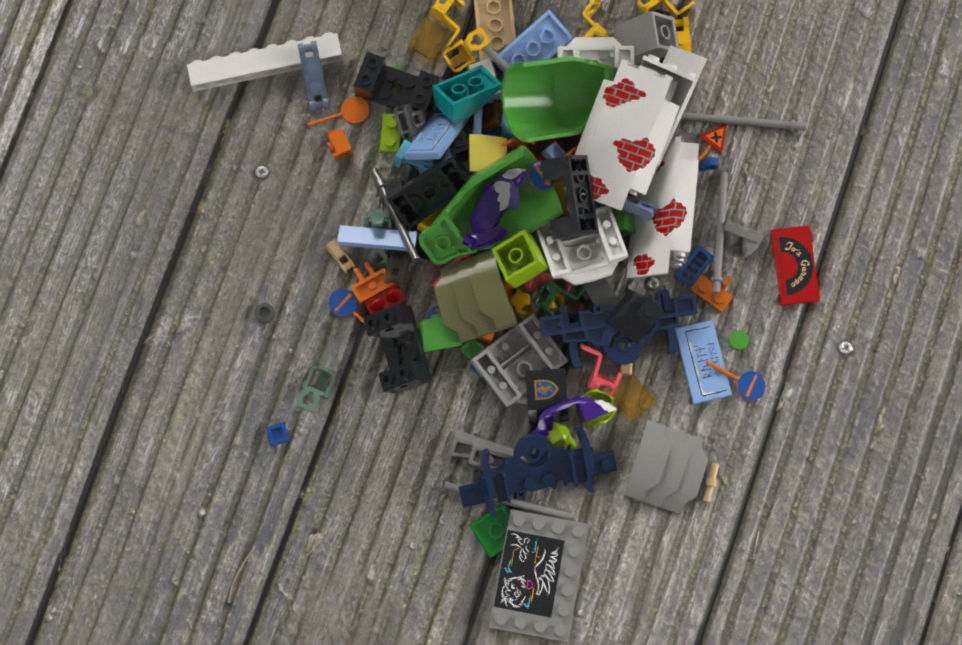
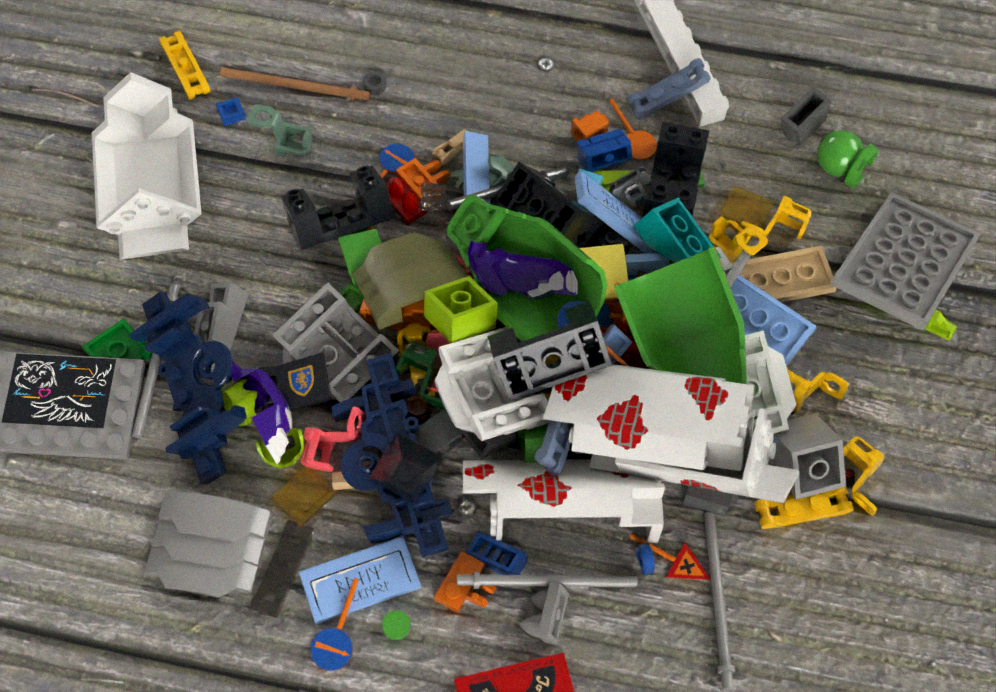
camera: 80 degrees right, 15 degrees down
tan bar [703,462,719,503] -> none
none -> white panel [92,72,202,260]
none -> yellow plate [158,30,211,100]
none -> medium nougat bar [220,67,370,101]
none -> clear smoke plate [250,520,314,618]
none -> blue brick [576,128,632,172]

